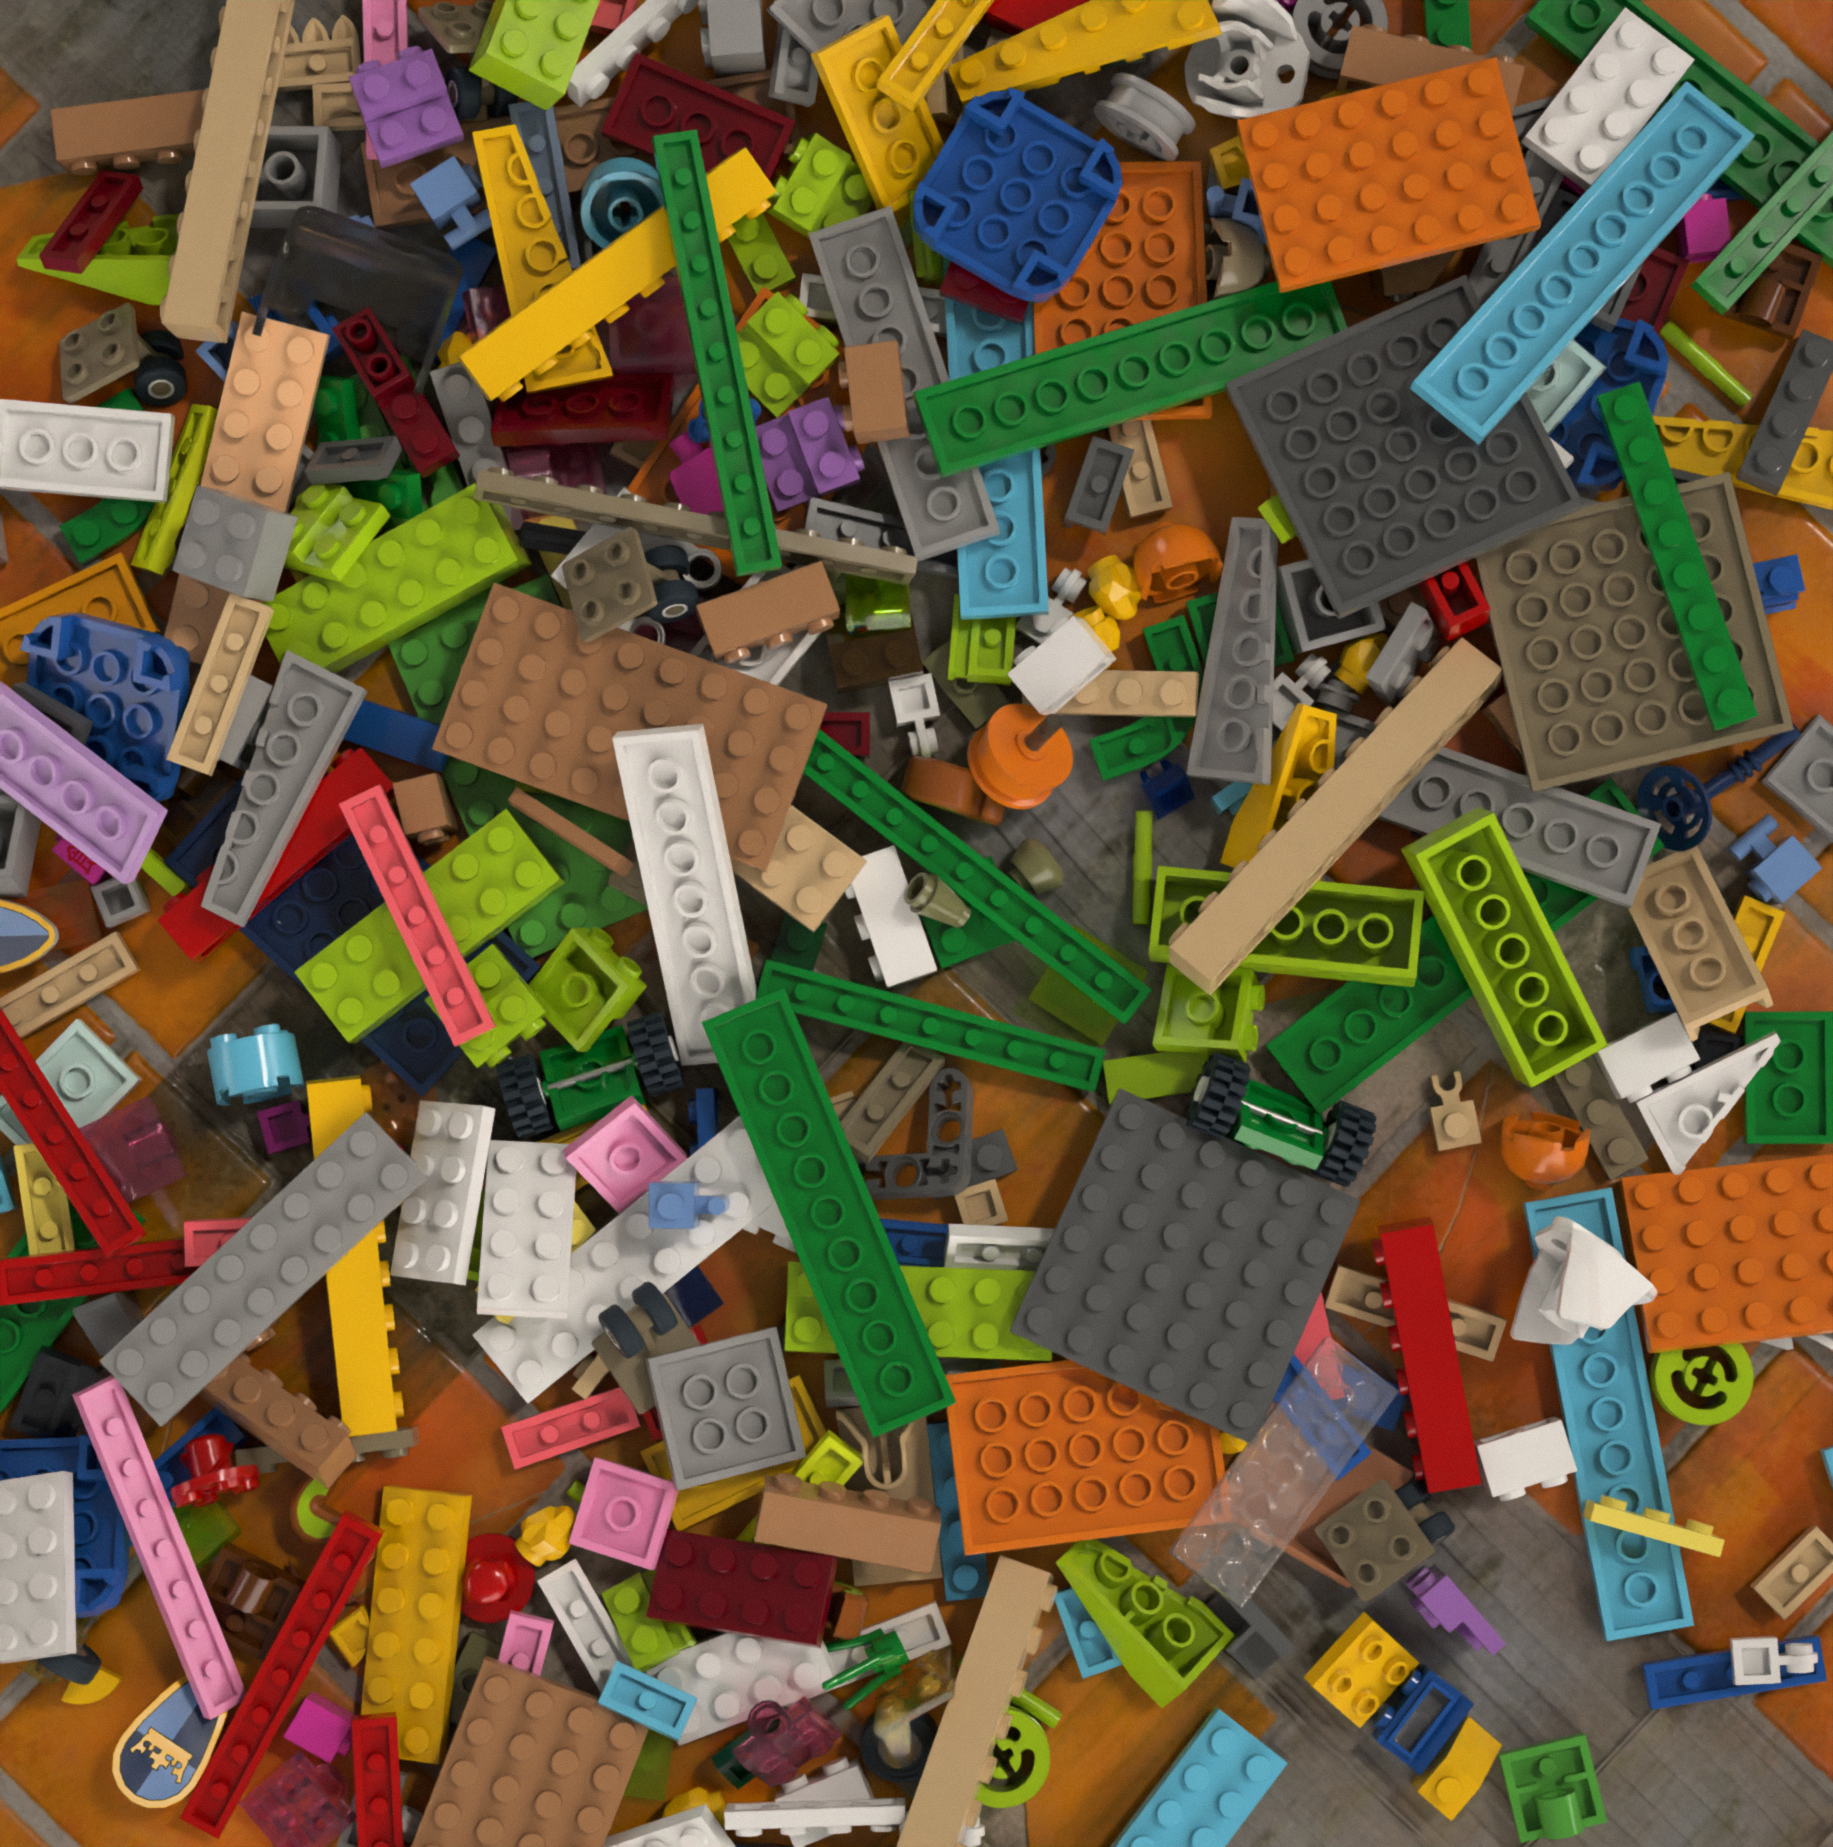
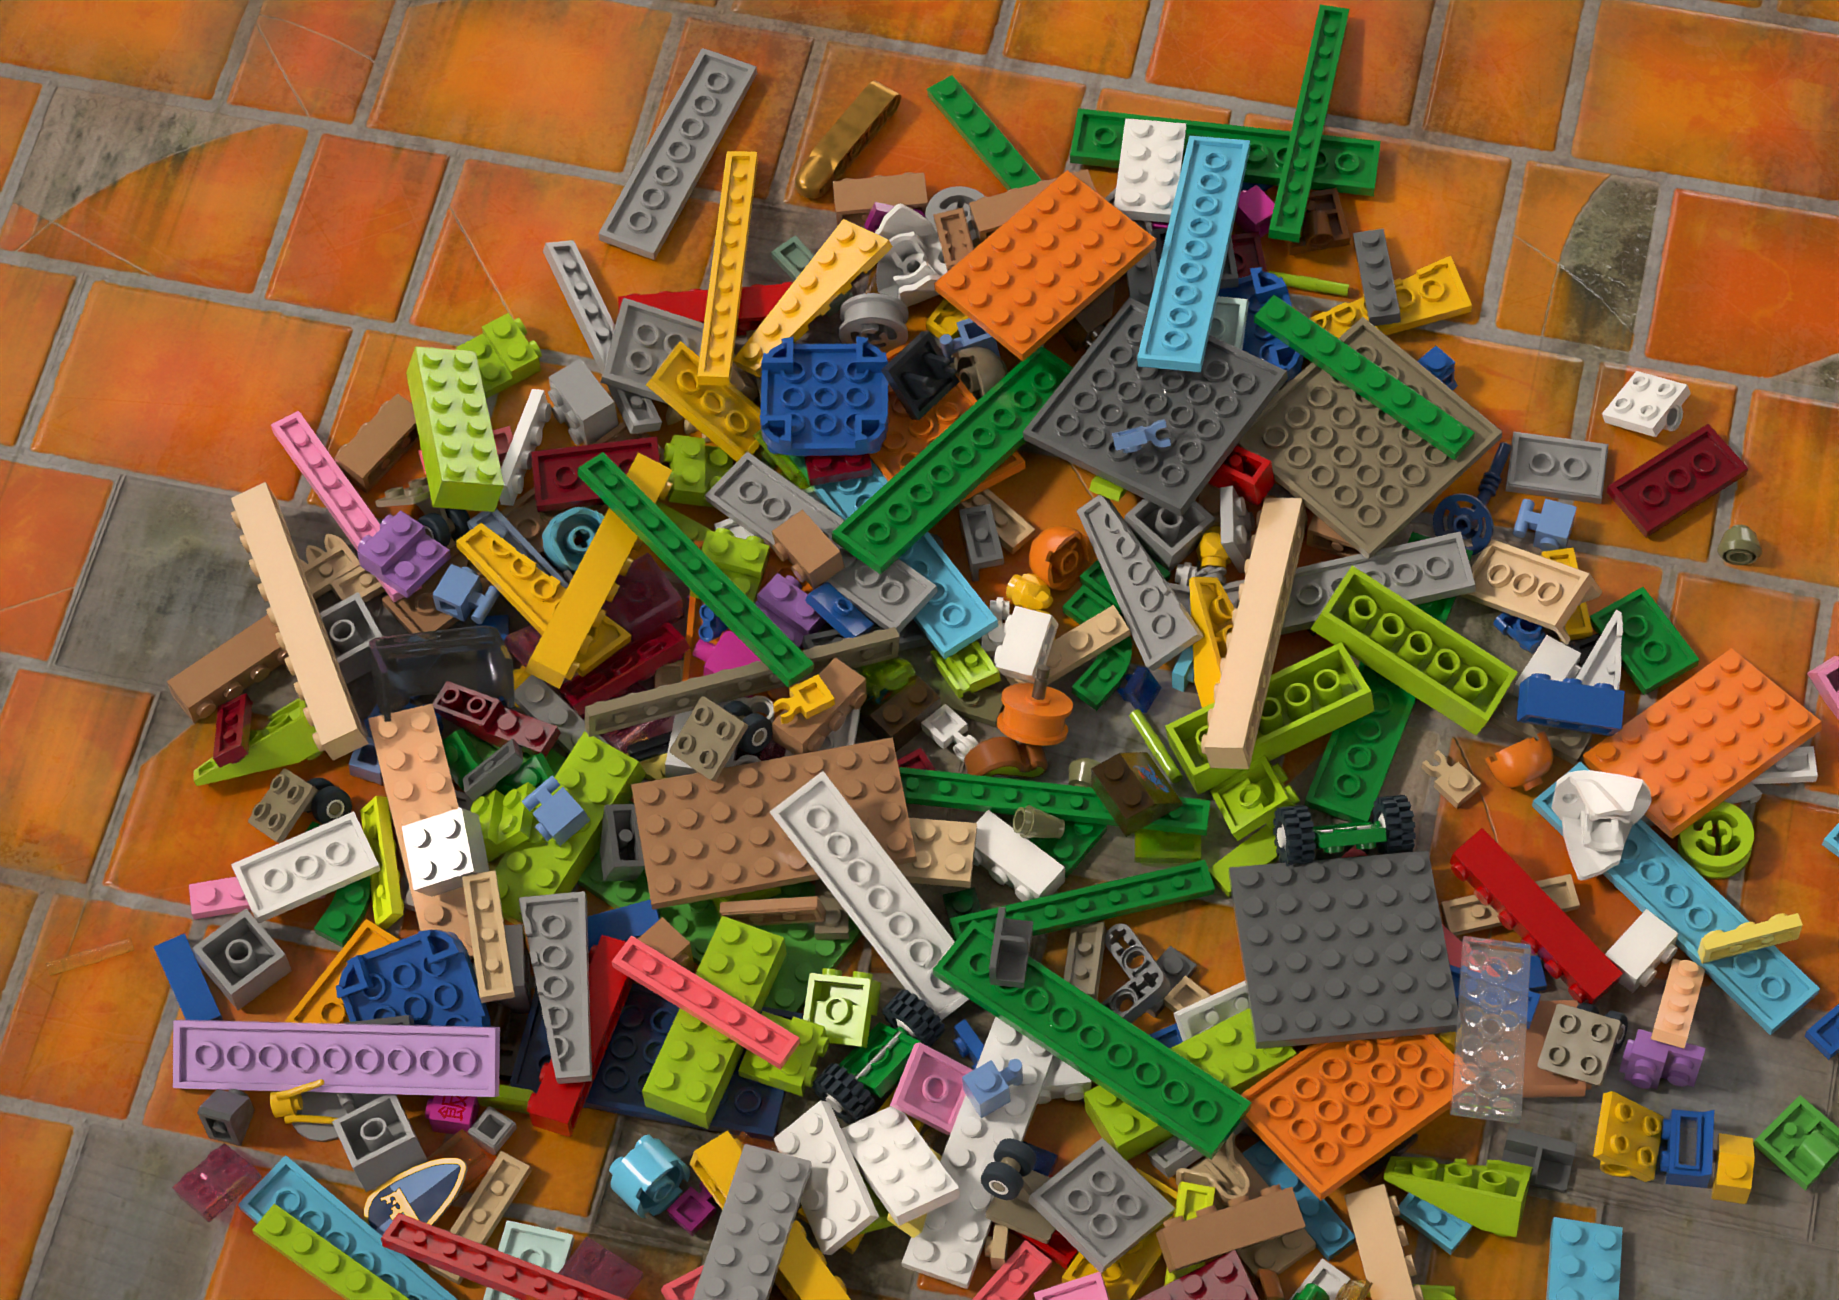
camera: 30 degrees left, 25 degrees down
none -> medium blue brick [521,776,590,846]
none -> dark grey slope [600,804,645,881]
none -> yellow plate [773,674,835,724]
none -> blue plate [805,582,874,638]
none -> black plate [881,331,960,420]
none -> medium nougat plate [933,208,974,272]
none -> dark grey panel [989,907,1033,989]
none -> dark brown slope [1091,752,1183,837]
none -> medium blue plate [1112,419,1171,453]
none -> blue brick [1517,673,1625,736]
none -> light nougat plate [1651,958,1705,1049]

